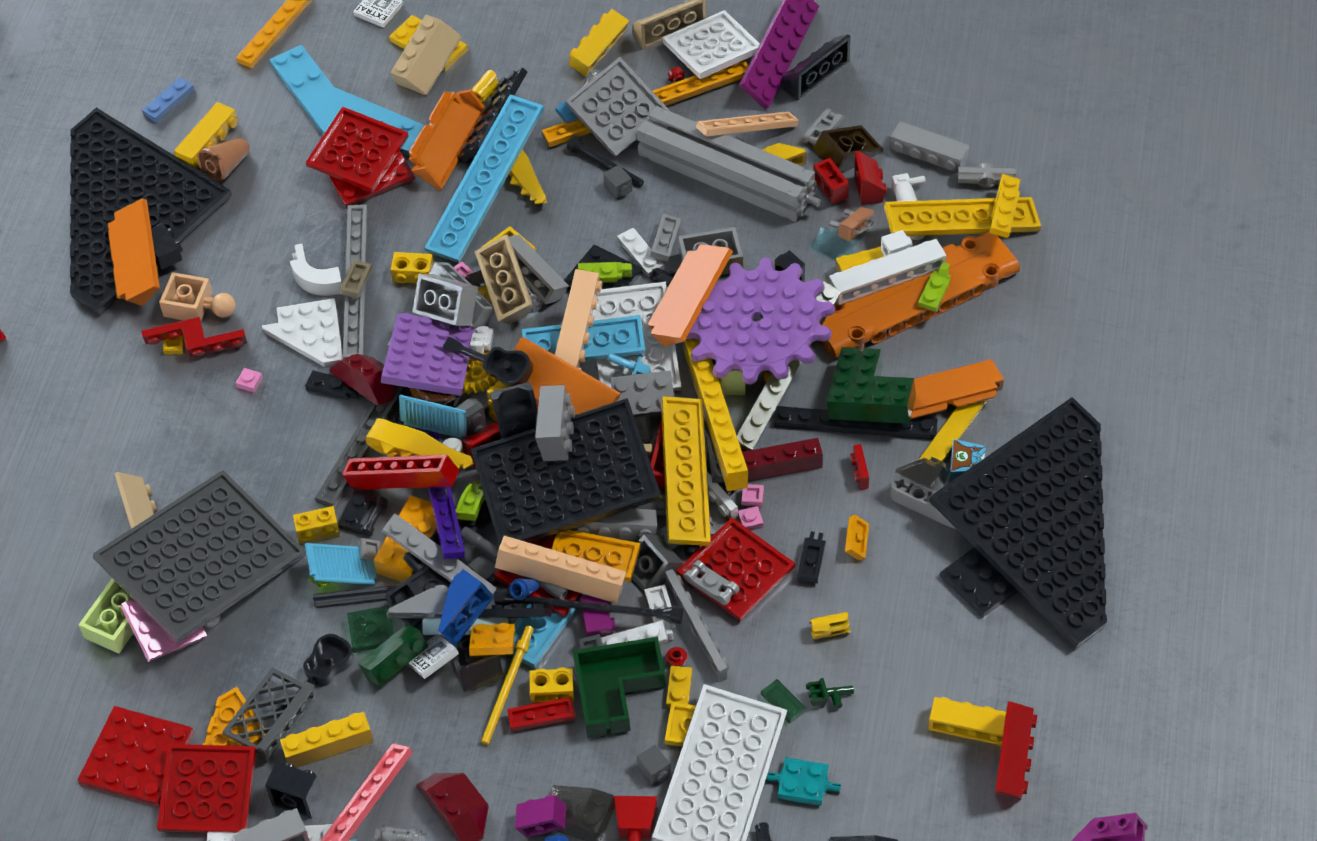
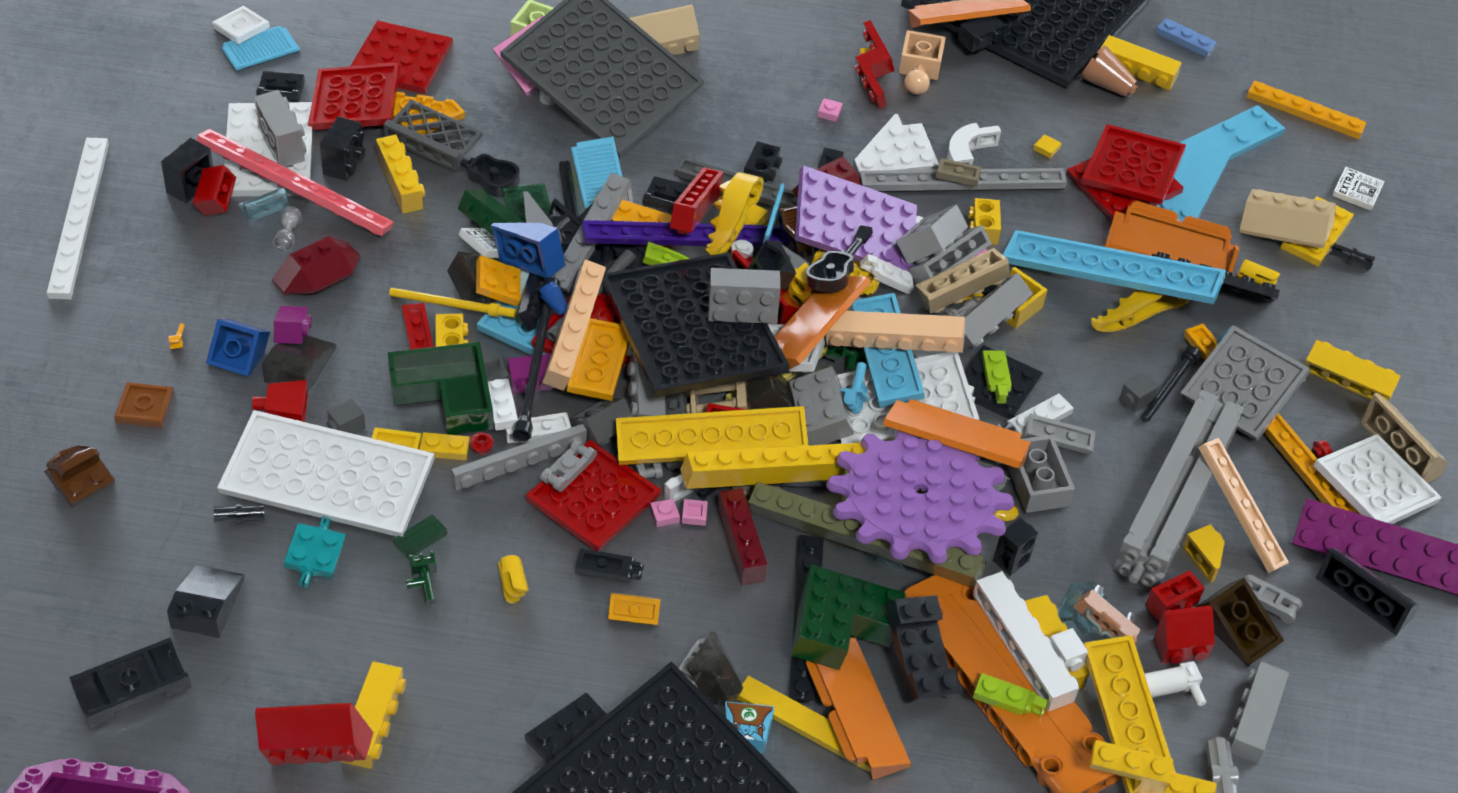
camera: 80 degrees right, 5 degrees down
yellow brick [293,506,340,545] -> none
red plate [850,444,869,490] -> none
none -> black brick [744,141,783,183]
none -> black piece [885,595,961,703]
none -> yellow tile [1033,134,1062,159]
none -> black pin [1329,243,1375,269]

